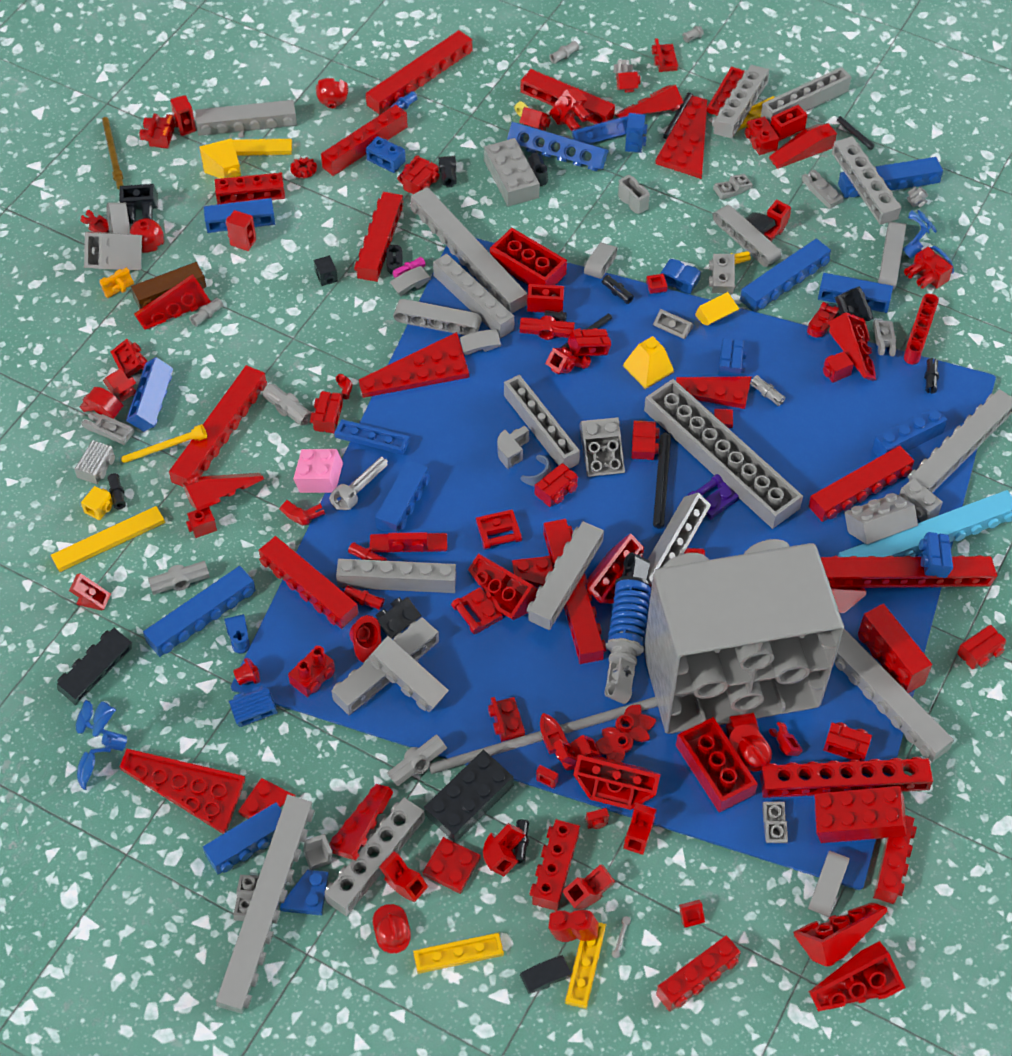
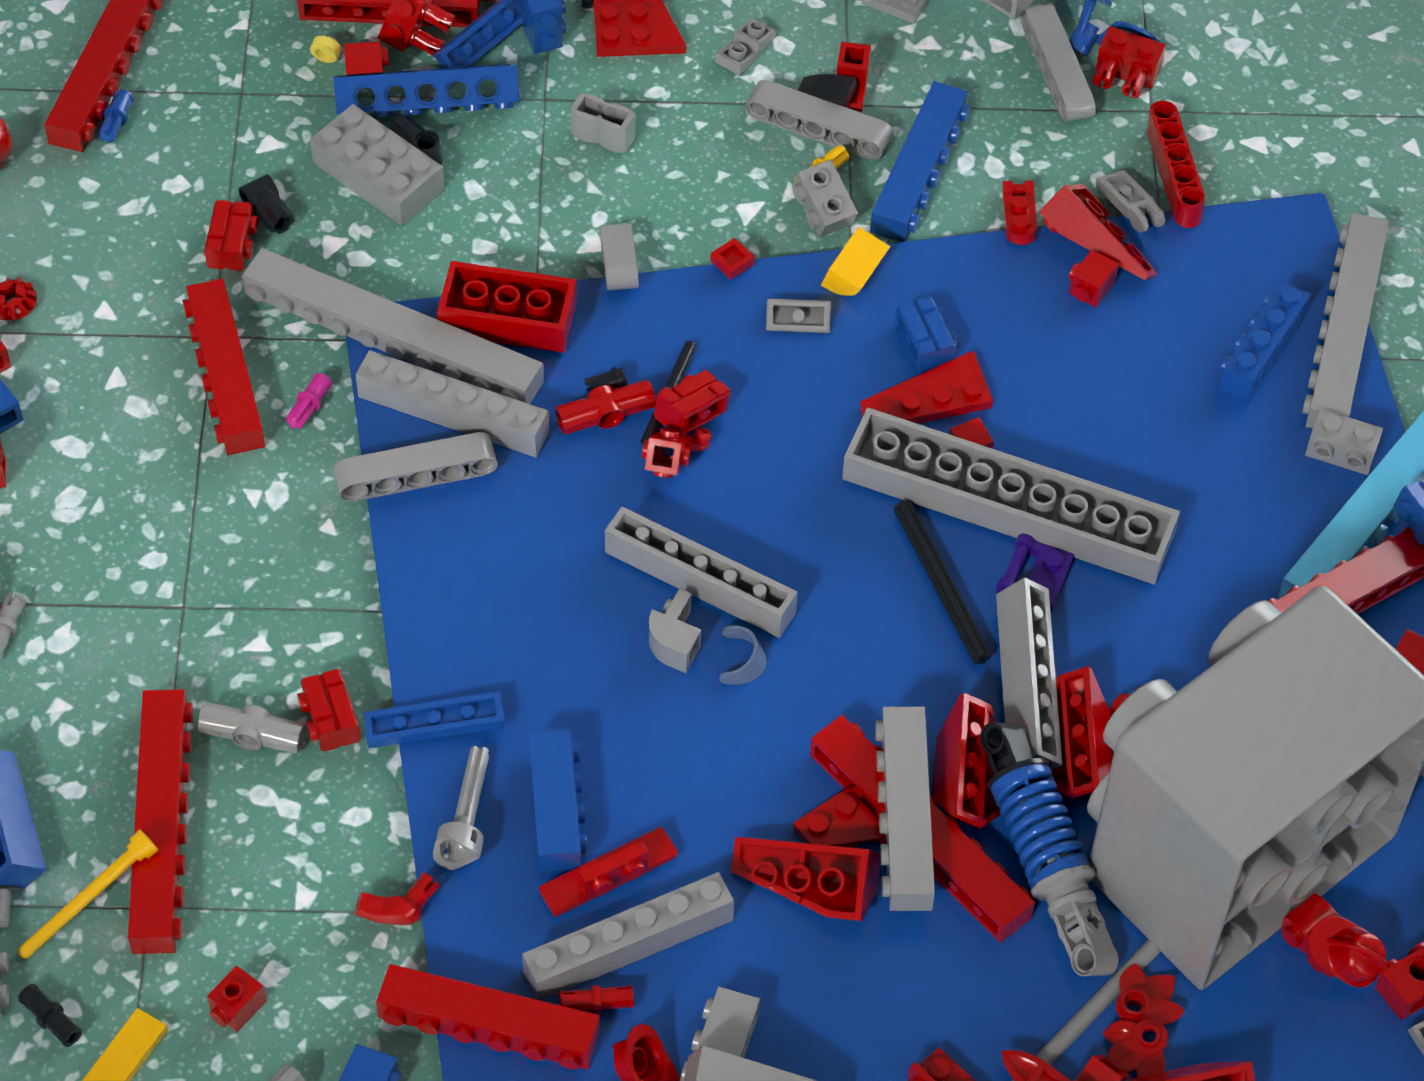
camera: 30 degrees left, 0 degrees up
yellow brick [81,486,113,521] -> none
red wedge [182,473,264,511] -> none
bright pink brick [293,449,343,493] -> none
black brick [314,255,338,286] -> none
red brick [321,105,408,176] -> none
red arm [335,374,353,399] -> none
red pin [348,542,387,561] -> none
red wing [359,332,469,398] -> none
blue brick [366,136,406,173] -> none
black bracket [375,597,421,639] -> none
black beam [387,244,403,275] -> none
light grey slope [390,266,431,296] -> none
red axle [397,155,422,184] -> none
red plate [451,587,502,634] -> none
light grey slope [460,329,501,355] -> none
red plate [476,509,522,550] -> none
red brick [527,284,564,312] -> none
red brick [535,463,578,507] -> none
light grey slope [579,417,625,477] -> none
black pin [602,275,634,304] -> none
yellow slope [623,336,674,389] -> none
red brick [632,421,659,460] -> none
blue brick [661,259,701,294] -> none
red brick [676,717,758,812] -> none
light grey pin [750,375,786,406] -> none
red plate [769,722,803,756] -> none
red brick [808,445,914,522] -> none
blue brick [817,273,893,313] -> none
black bracket [834,286,873,322] -> none
light grey brick [845,493,918,544] -> none
black pin [924,358,939,394] -> none

